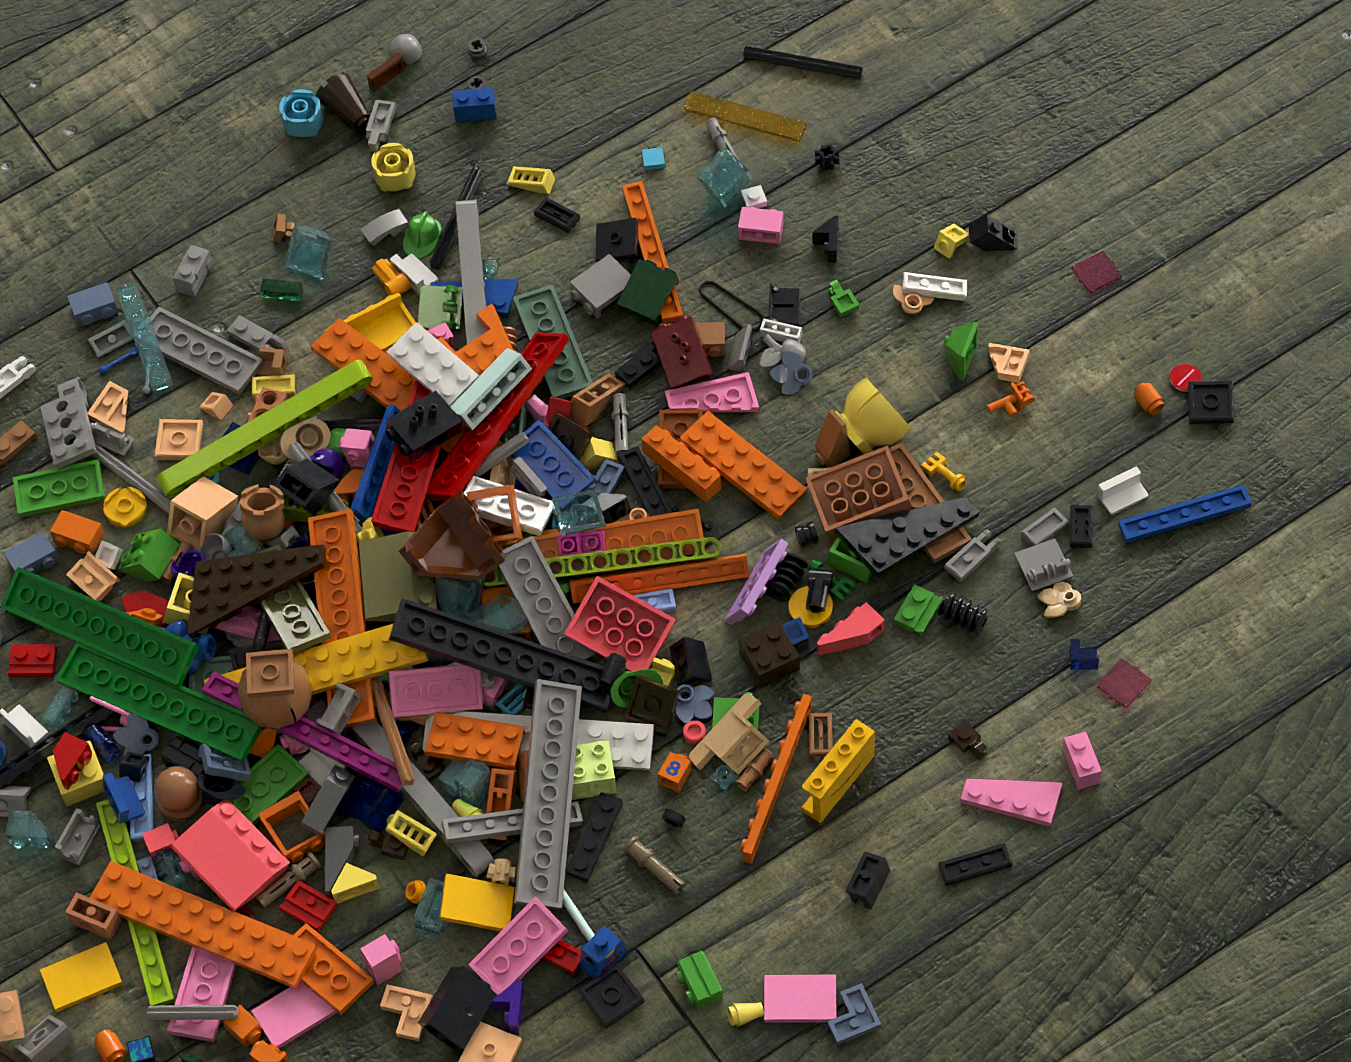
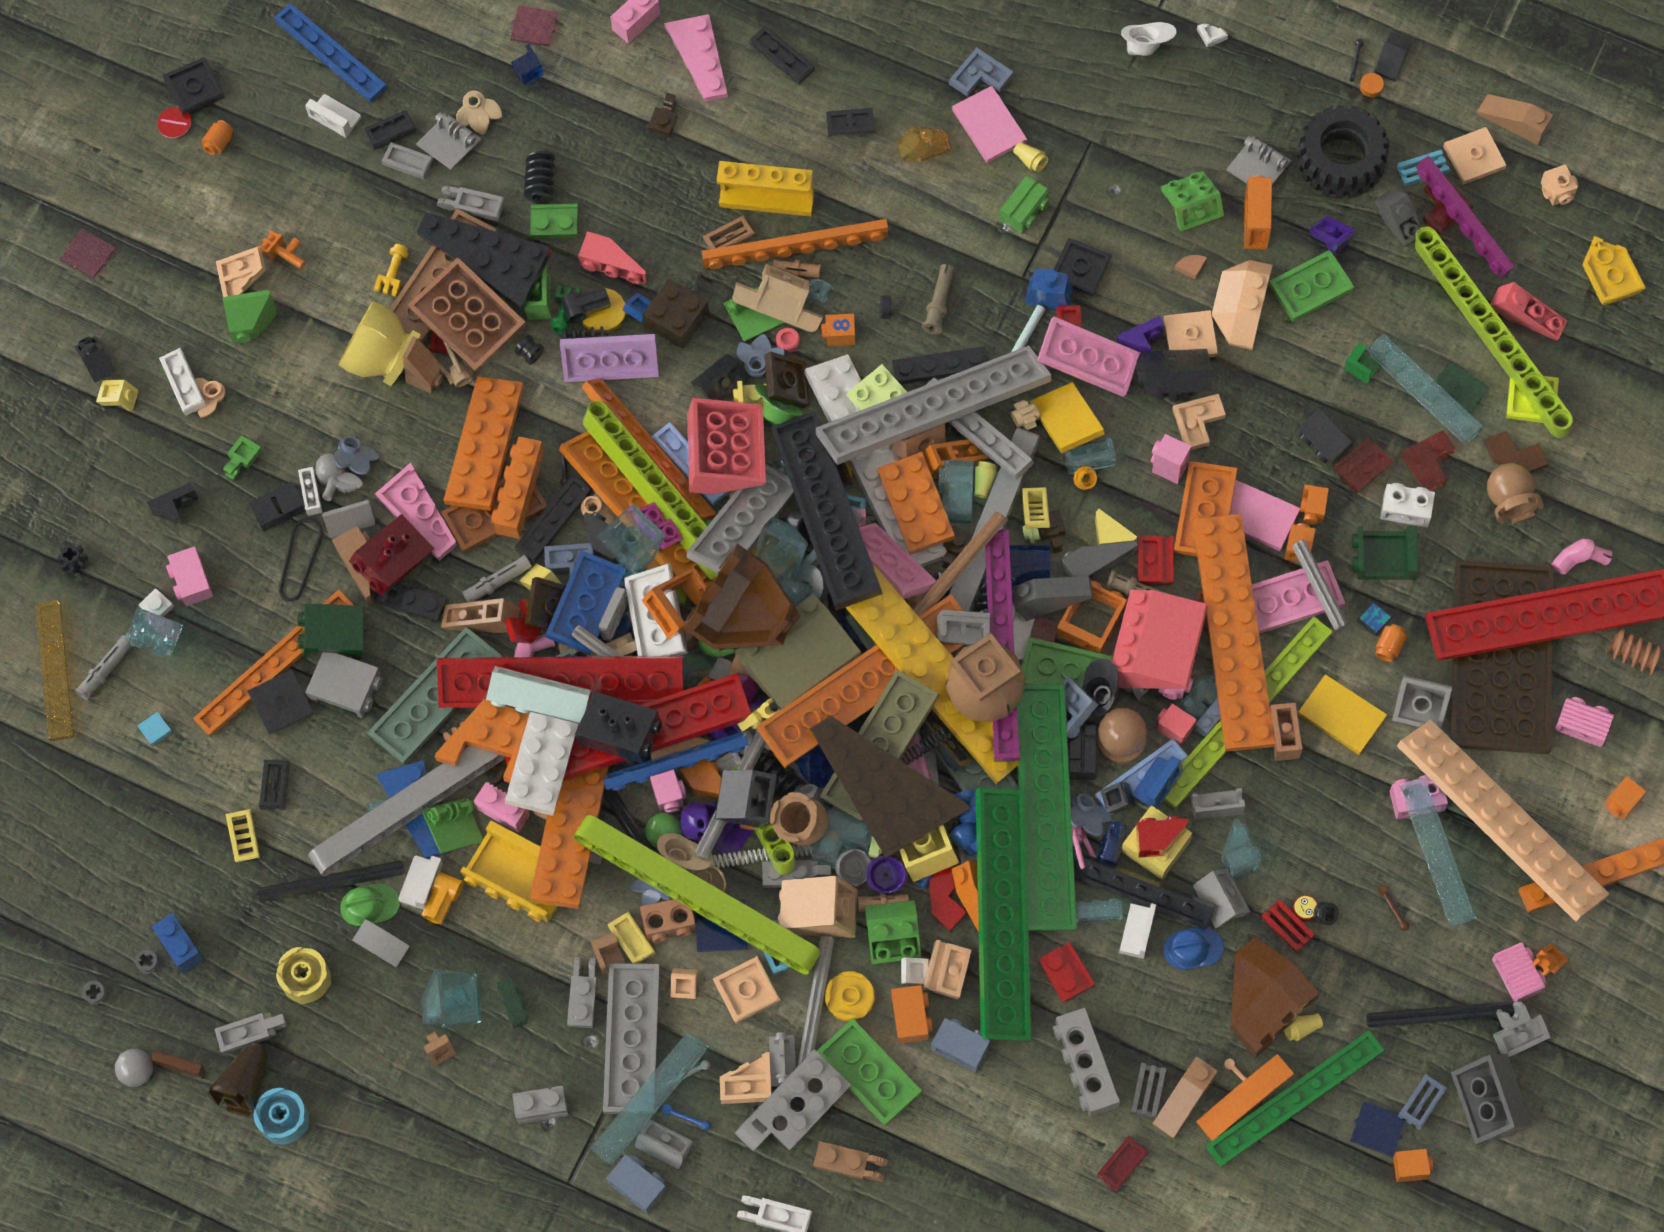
camera: 120 degrees left, 10 degrees up
black cone [599,653,627,688] -> none
none -> clear yellow slope [895,126,952,163]

